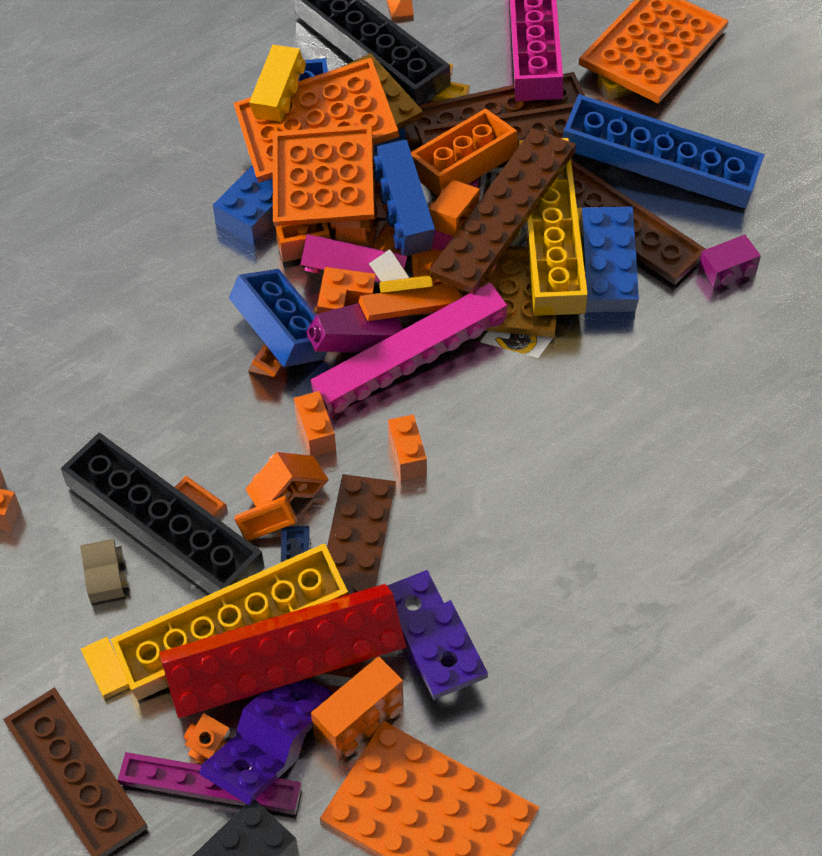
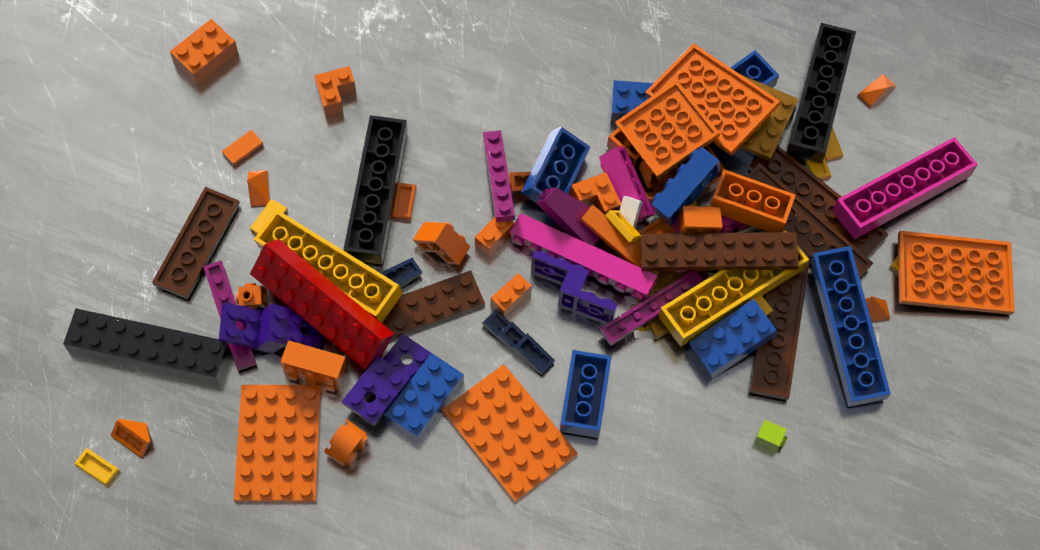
camera: 55 degrees right, 10 degrees up
dark tan brick [80,539,128,603] -> none
orange tile [234,495,297,541] -> none
yellow brick [249,45,306,122] -> none
magenta brick [698,234,761,288] -> none
none -> orange slope [247,170,270,207]
none -> orange brick [324,419,368,467]
none -> blue brick [384,353,464,444]
none -> orange plate [442,364,578,503]
none -> dark blue slope [482,309,555,375]
none -> magenta plate [483,130,515,222]
none -> dark purple bracket [531,250,618,323]
none -> blue brick [560,350,612,438]
none -> magenta plate [600,270,704,346]
none -> lime brick [754,420,788,452]

